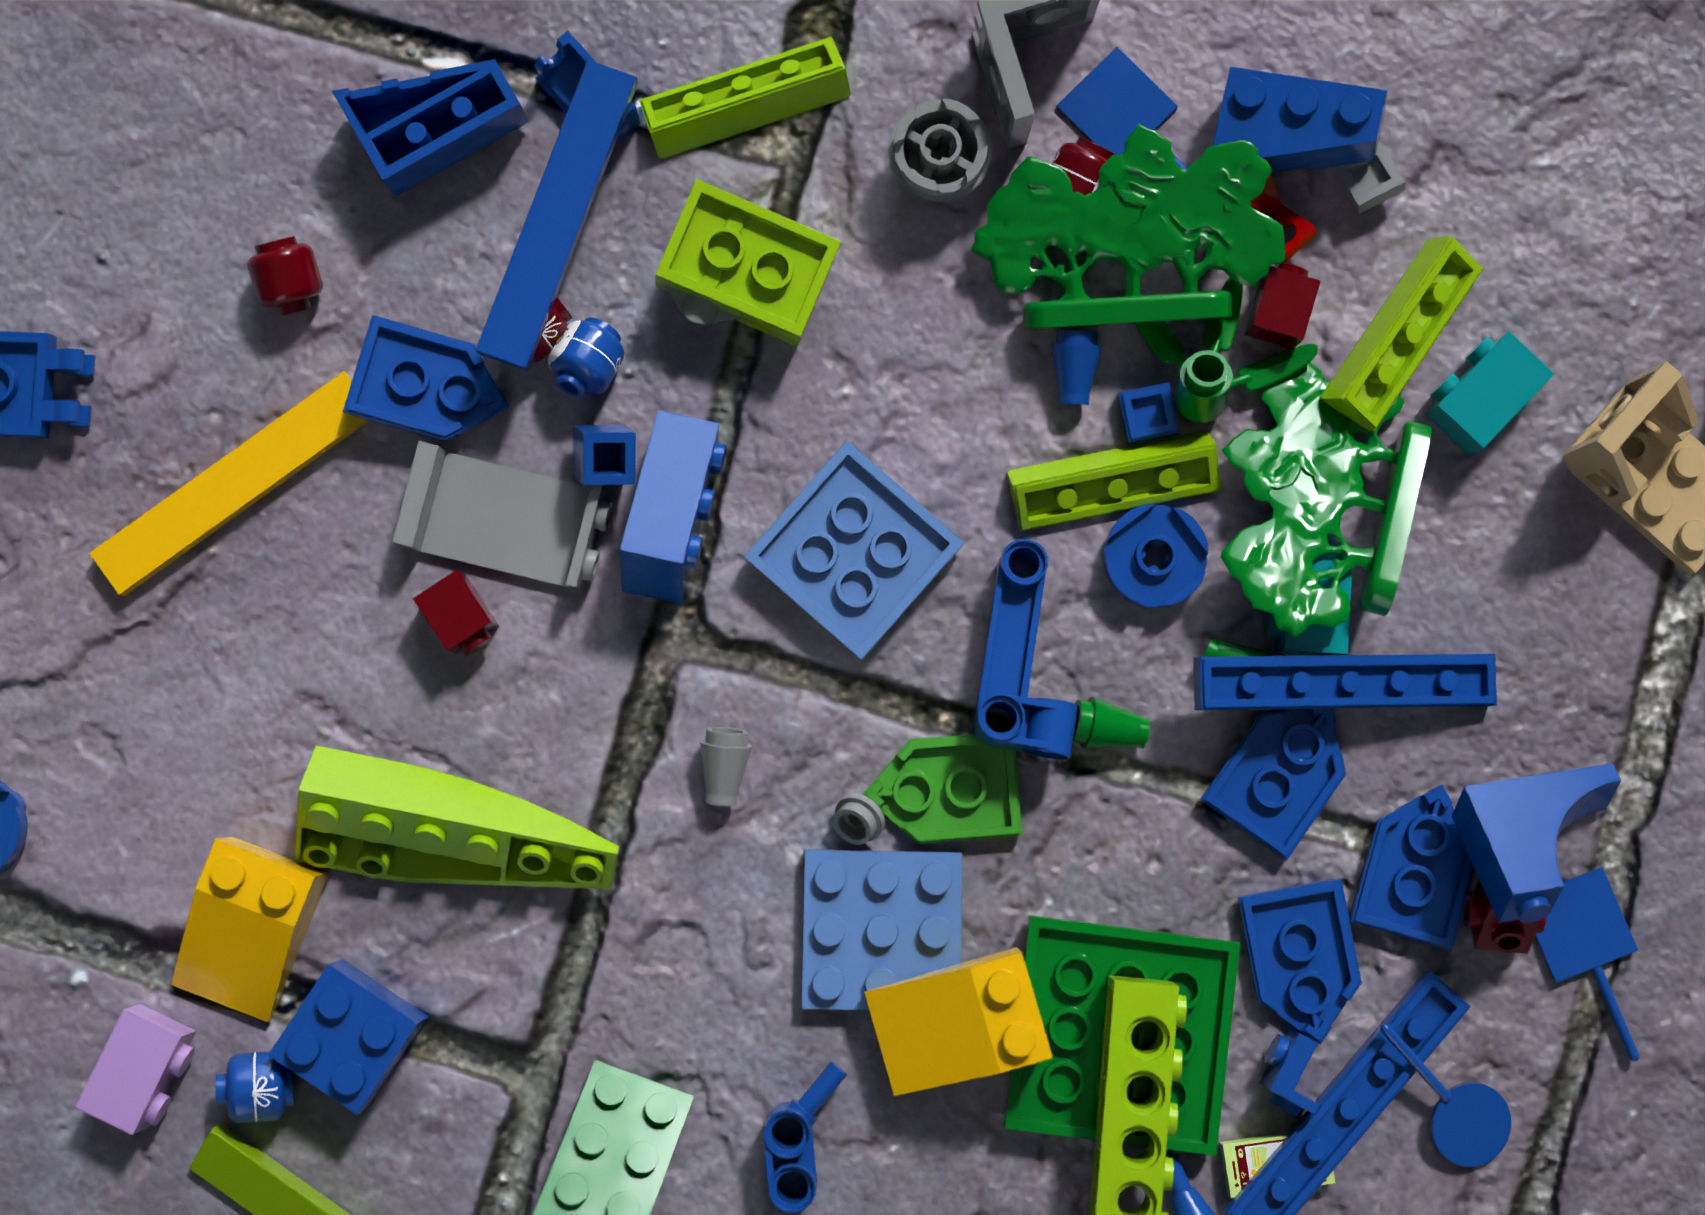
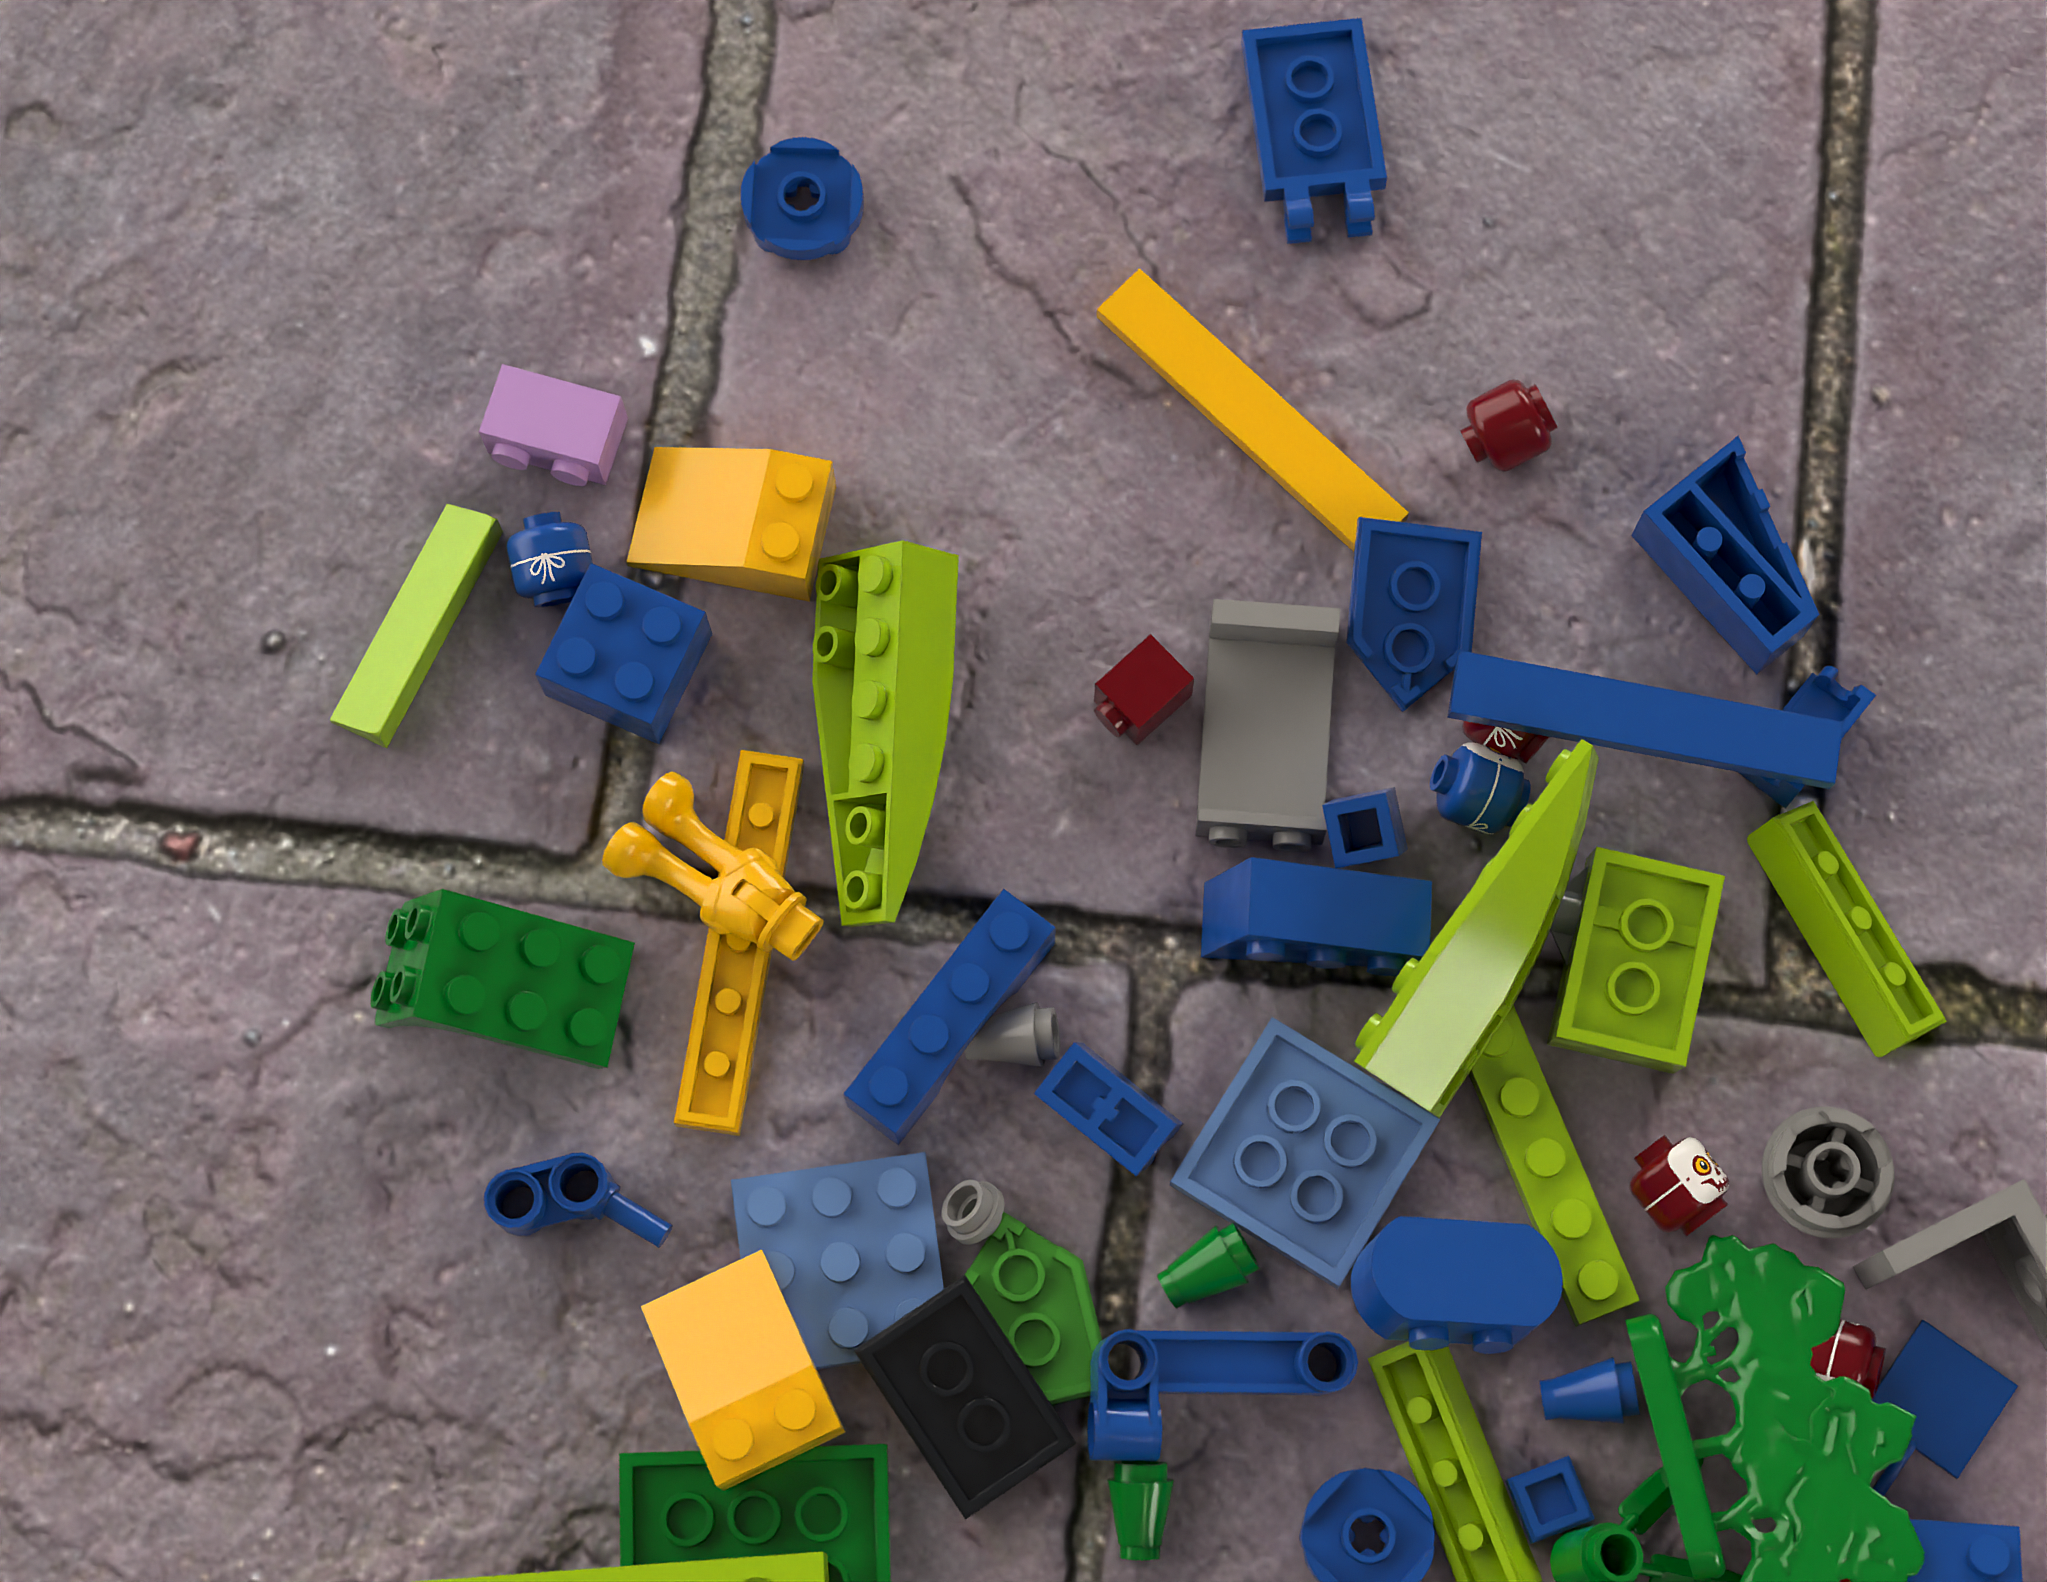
camera: 85 degrees right, 10 degrees down
none -> yellow piece [602,772,824,961]
none -> yellow tile [674,750,805,1136]
none -> blue arch [843,889,1055,1145]
none -> black tile [854,1275,1077,1520]
none -> blue hinge [1033,1042,1184,1176]
none -> green cone [1157,1223,1260,1309]
none -> blue brick [1351,1216,1563,1354]
none -> lime wedge [1354,739,1599,1118]
none -> lime plate [1469,1005,1640,1327]
none -> dark red head [1629,1135,1729,1236]

